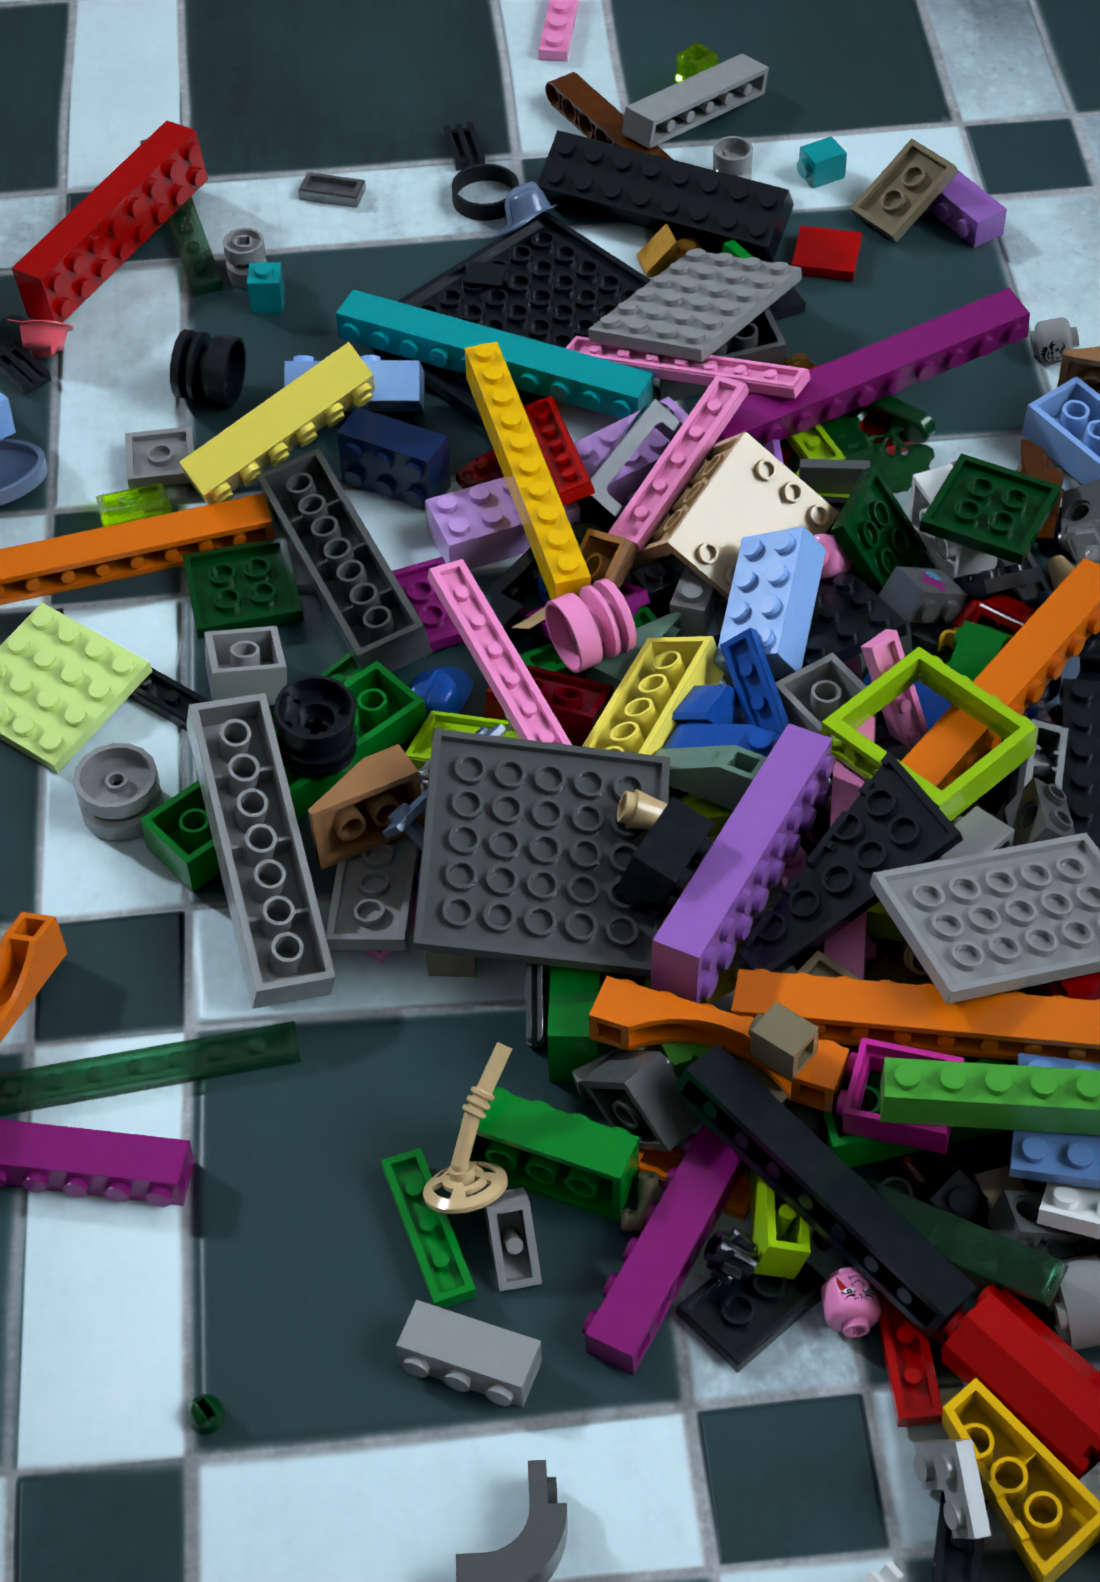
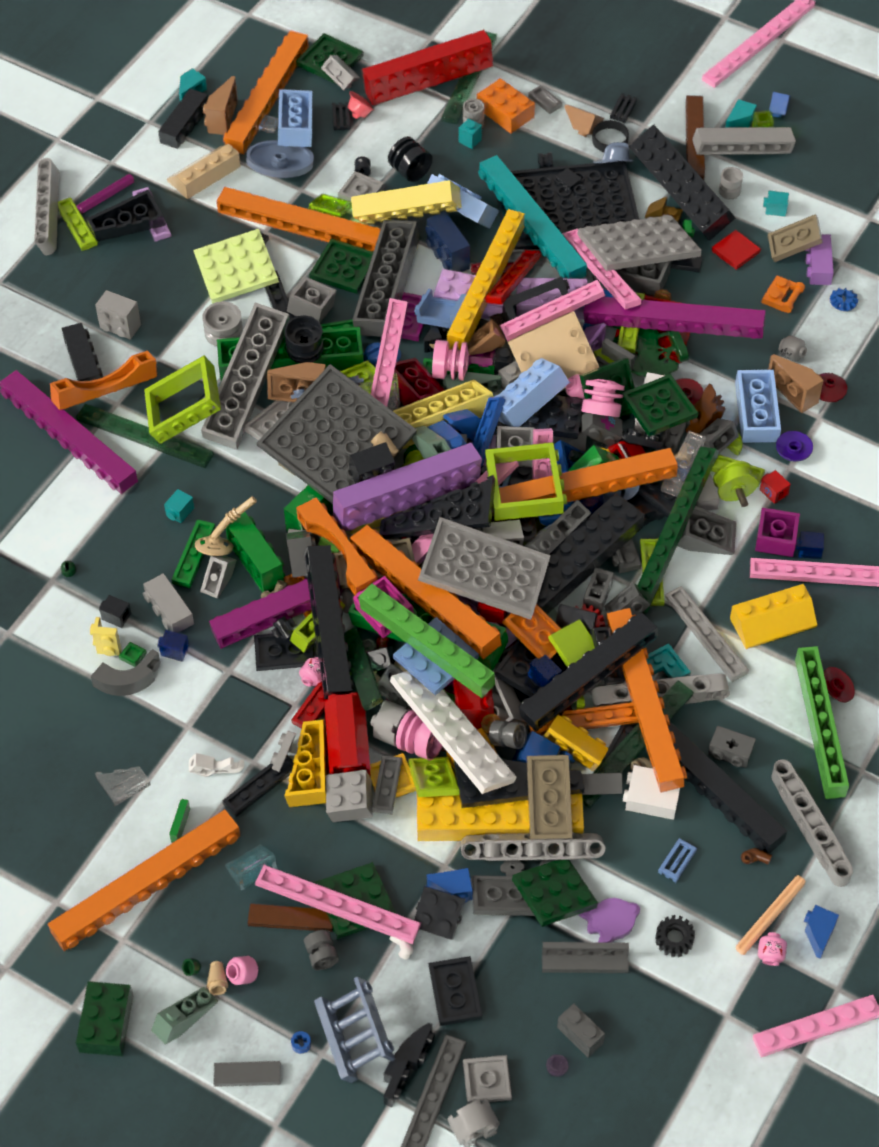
camera: 35 degrees right, 5 degrees up
dark tan brick [748,1002,819,1081] -> none
none -> light yellow bracket [90,617,122,656]
none -> black brick [99,595,132,628]
none -> green tile [119,642,147,667]
none -> lime window [144,355,221,444]
none -> clear blue brick [157,630,189,662]
none -> teal brick [164,489,194,523]
none -> black wheel [354,156,371,176]
none -> medium blue panel [415,288,466,328]
none -> orange brick [477,78,535,133]
none -> black wheel [538,152,553,168]
none -> medium nougat slope [564,104,604,137]
none -> bright pink wheel [581,379,625,417]
none -> teal slope [725,99,758,128]
none -> orange plate [762,276,805,313]
none -> slope [769,92,791,118]
none -> blue gear [830,288,858,311]

